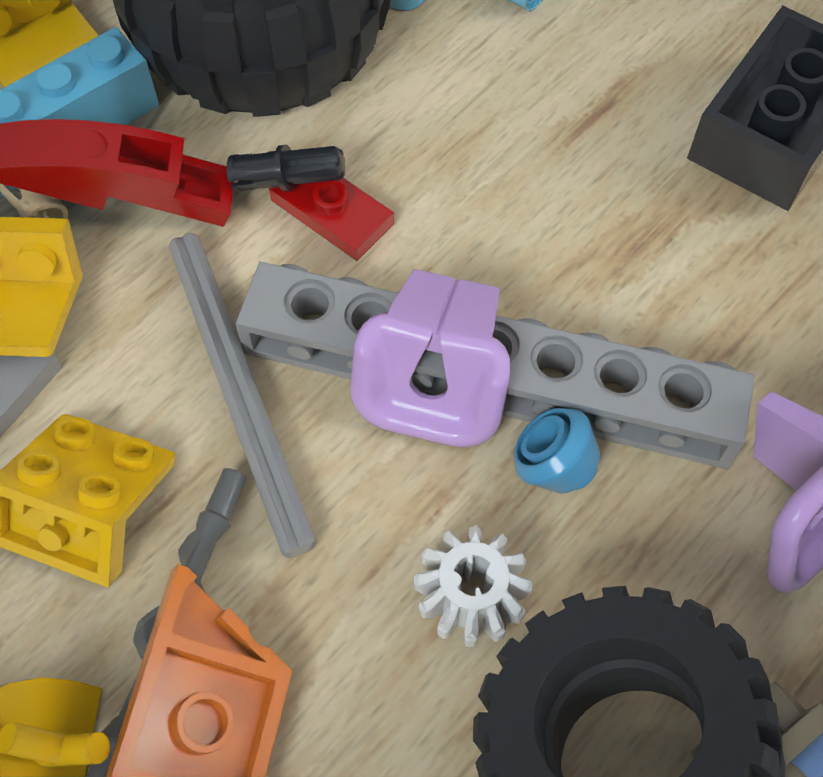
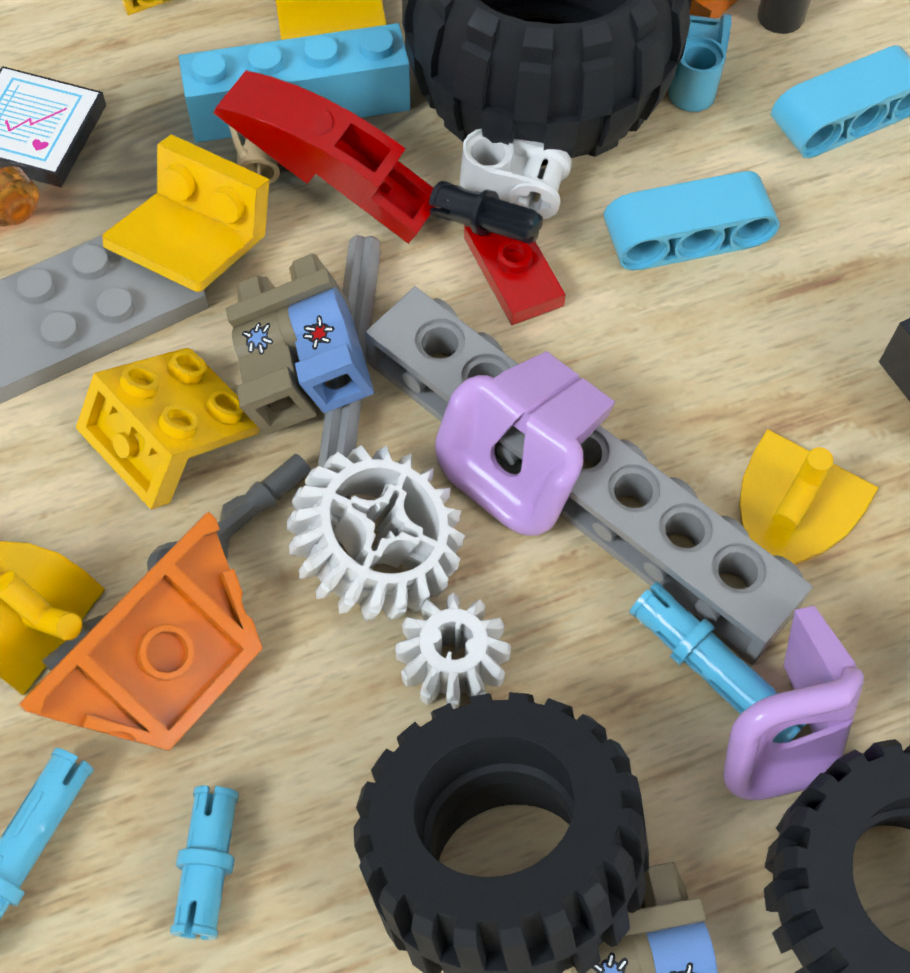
camera: 25 degrees right, 0 degrees up
dark azure cone [514,408,600,494] -> none
none -> hips [226,253,375,435]
none -> white gear [286,445,465,621]
none -> white piece [459,129,572,219]
none -> medium azure beam [603,171,780,271]
none -> medium azure pin [629,581,806,743]
none -> yellow shield [739,429,879,565]

